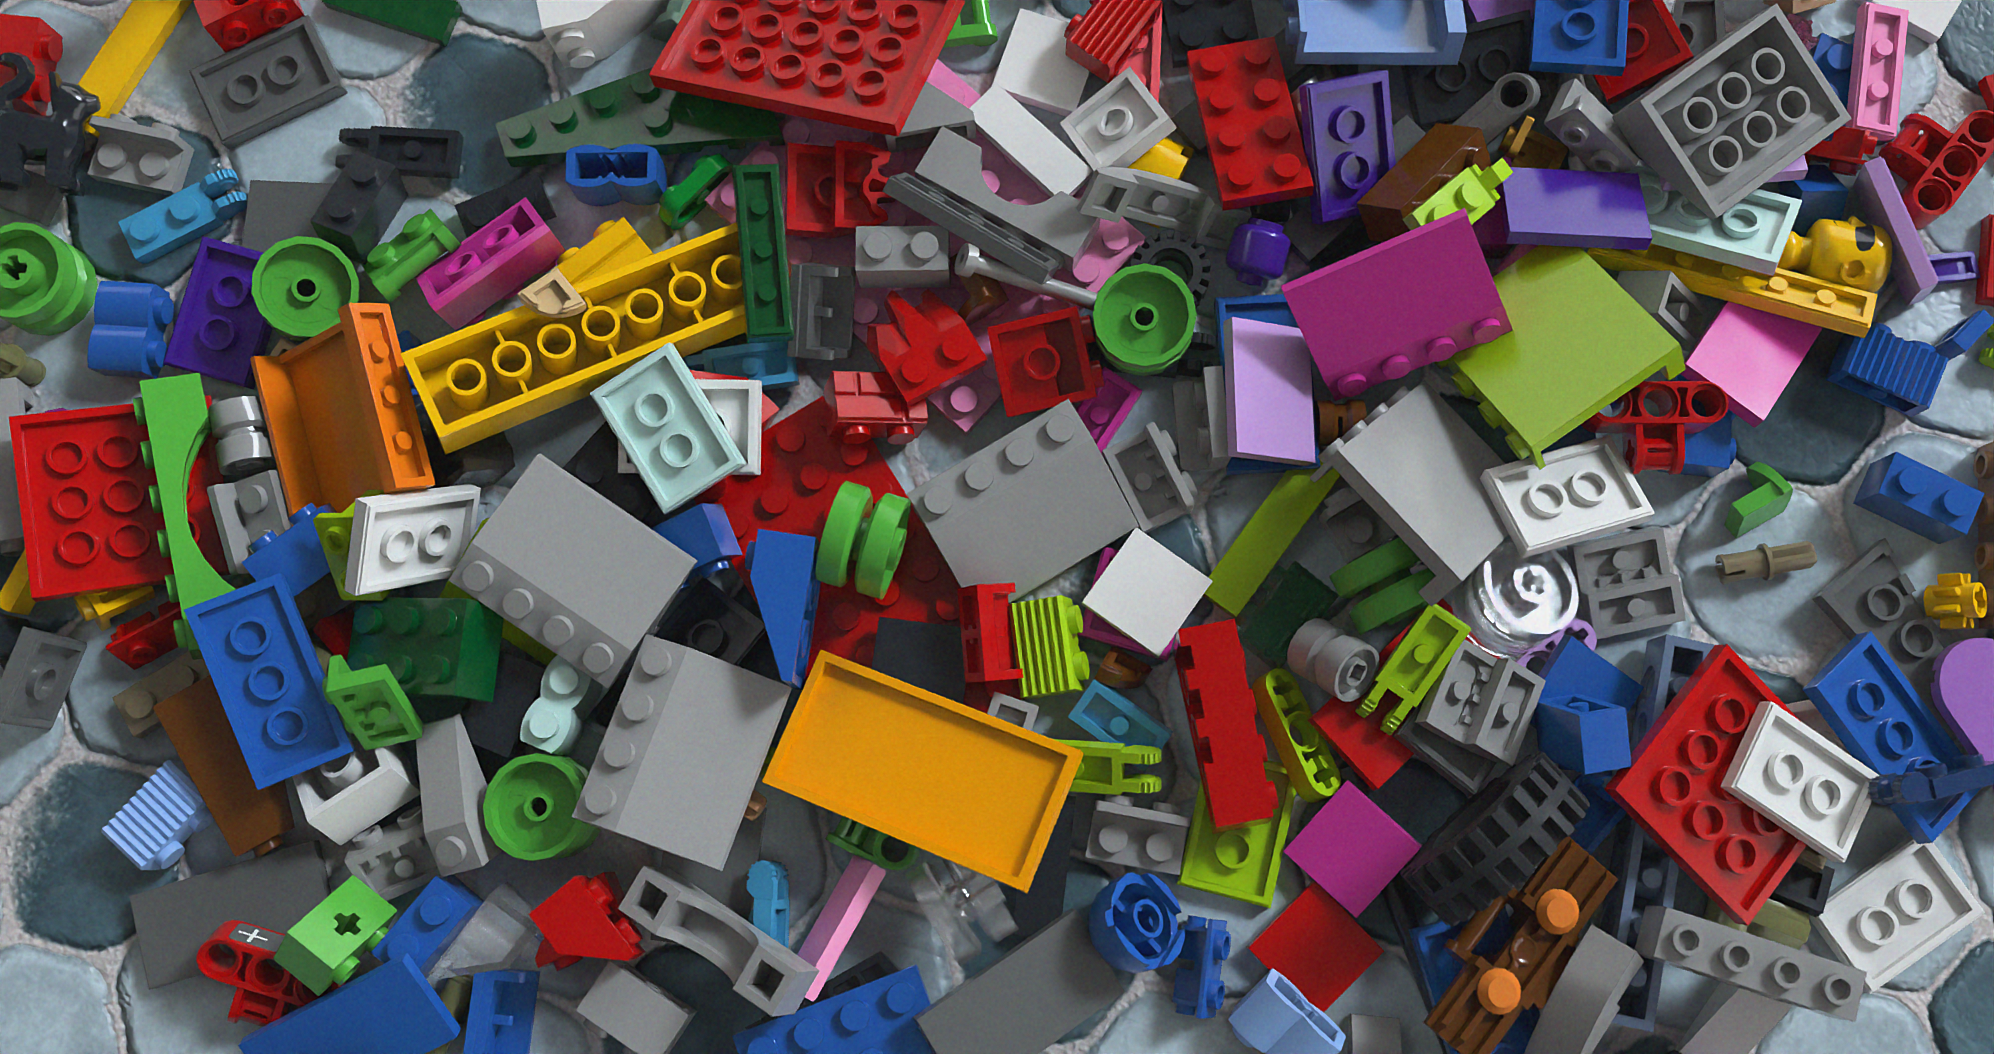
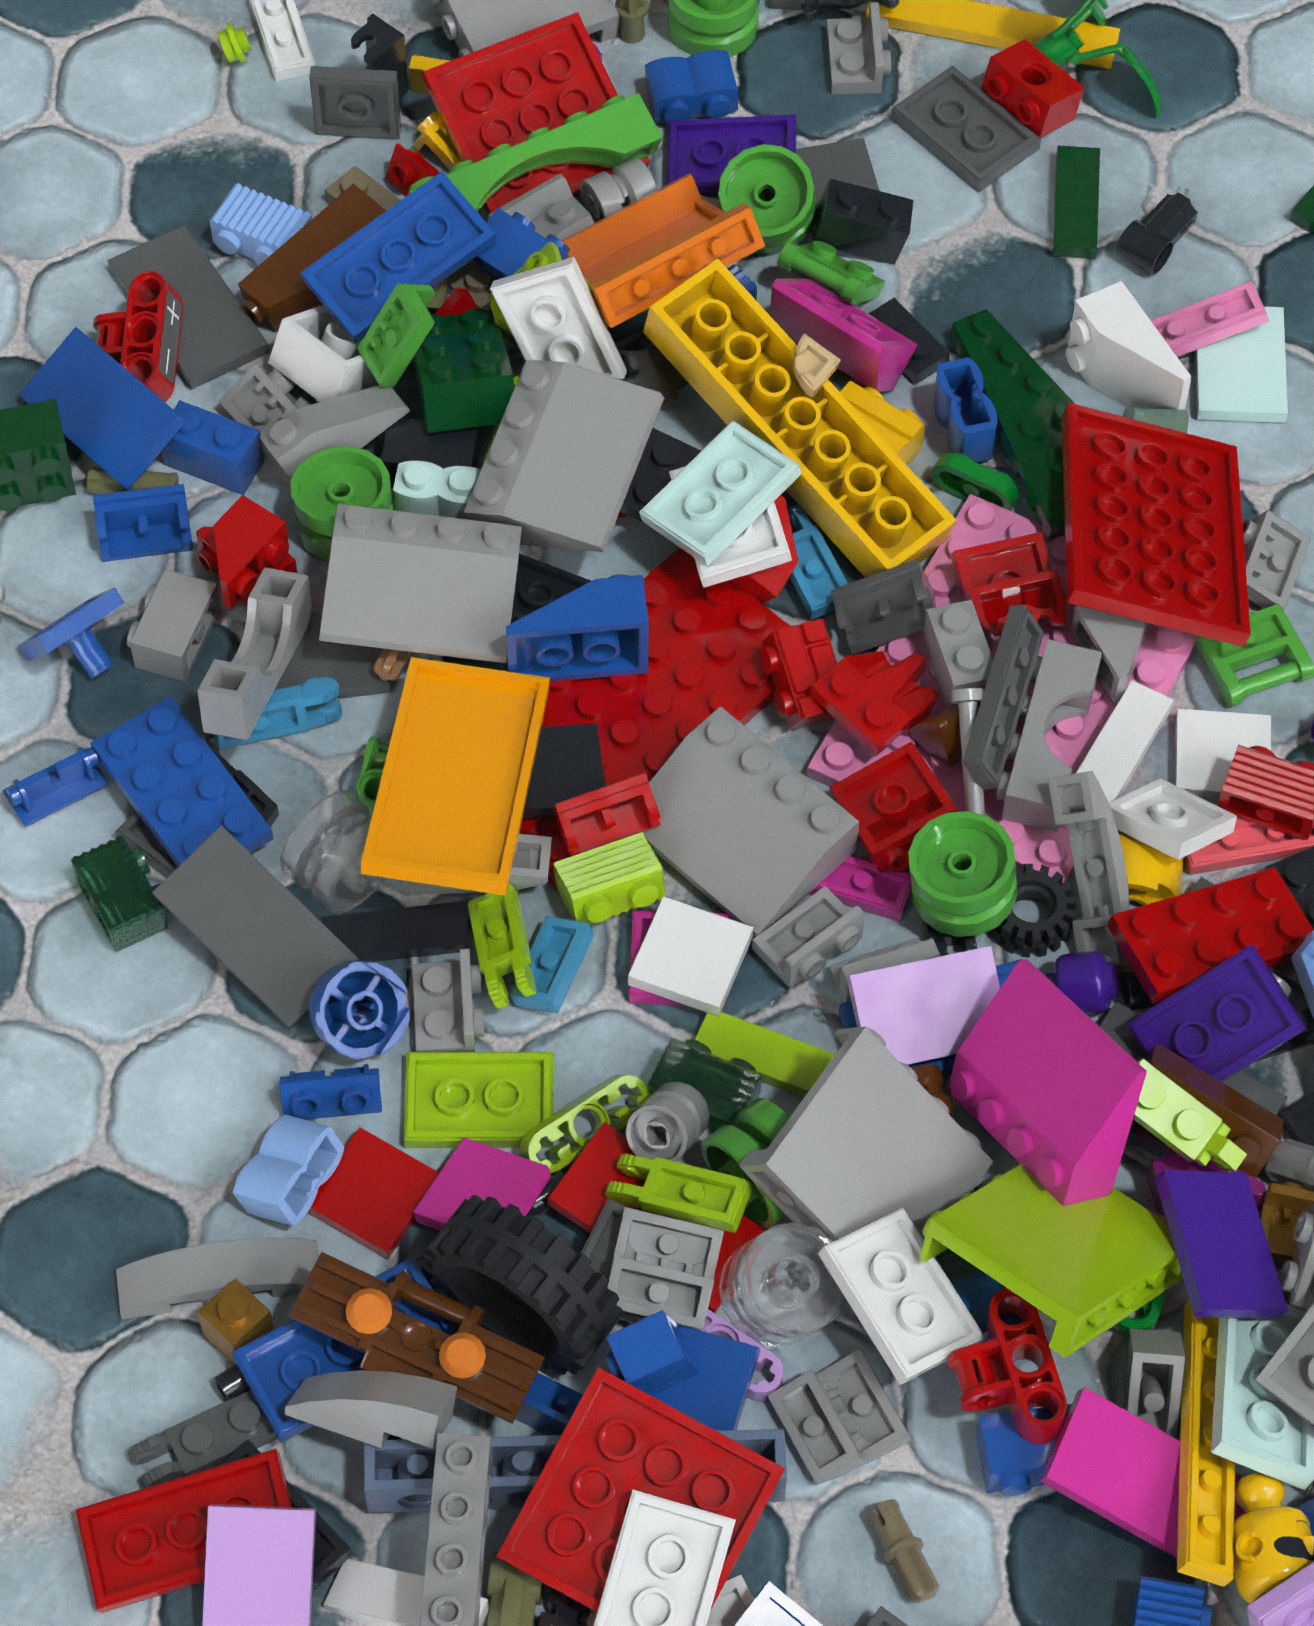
camera: 70 degrees right, 20 degrees down
dark azure hinge [118,168,248,264] -> none
bright green brick [273,875,398,996] -> none
black hinge [335,126,464,179] -> none
clear slope [429,881,545,979] -> none
blue brick [650,503,743,594] -> none
dark green tile [732,164,795,343] -> none
bright pink tile [797,855,886,1001] -> none
bright green wheel [816,481,911,600] -> none
reddish brown tile [1094,646,1153,689] -> none
red wedge [1172,619,1279,834] -> none
bright green tile [1724,462,1793,539] -> none

